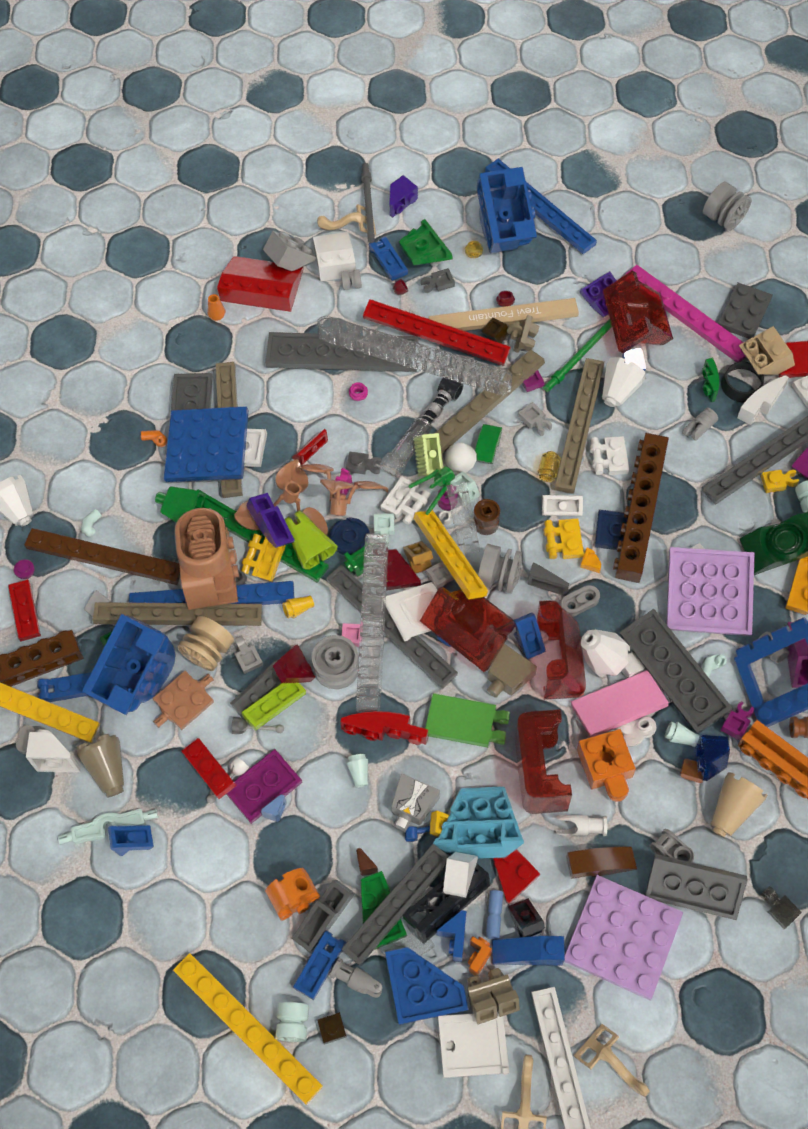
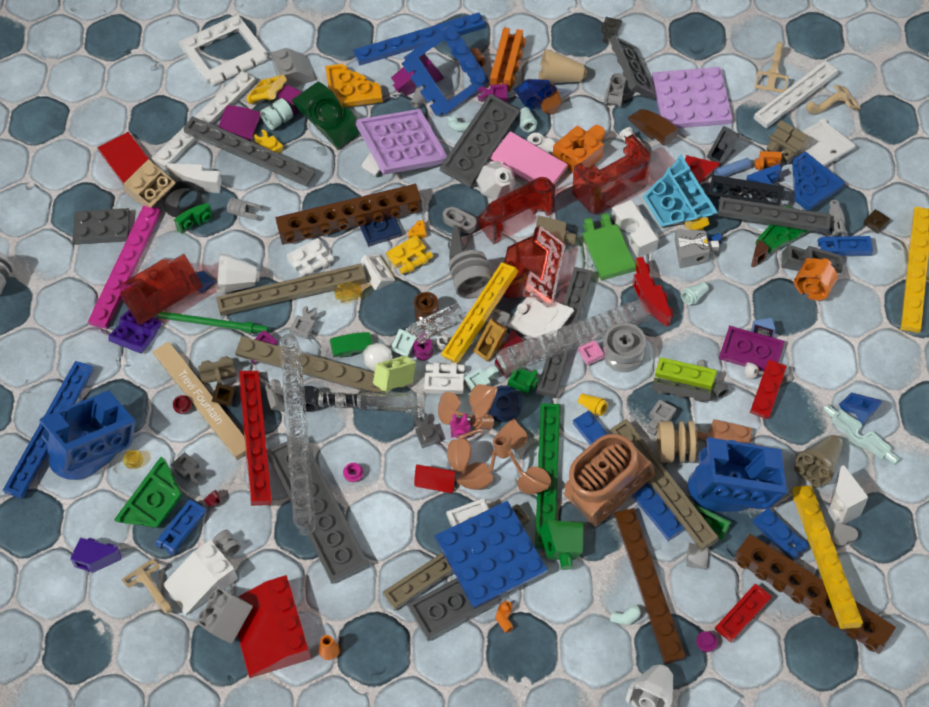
camera: 120 degrees left, 5 degrees down
yellow plate [241,534,286,582] -> none
dark purple slope [246,493,295,548] -> none
dark red wing [273,644,316,683] -> none
light aqua wheel [275,1002,309,1042] -> none
lime piece [284,510,338,570] -> none
dark grey bar [361,163,375,243] -> none
green plant [408,466,455,515] -> none
white slope [443,852,478,898] -> none
blue slope [492,936,565,966] -> none
blue slope [513,612,546,660] -> none
none -> white arch [611,200,659,257]

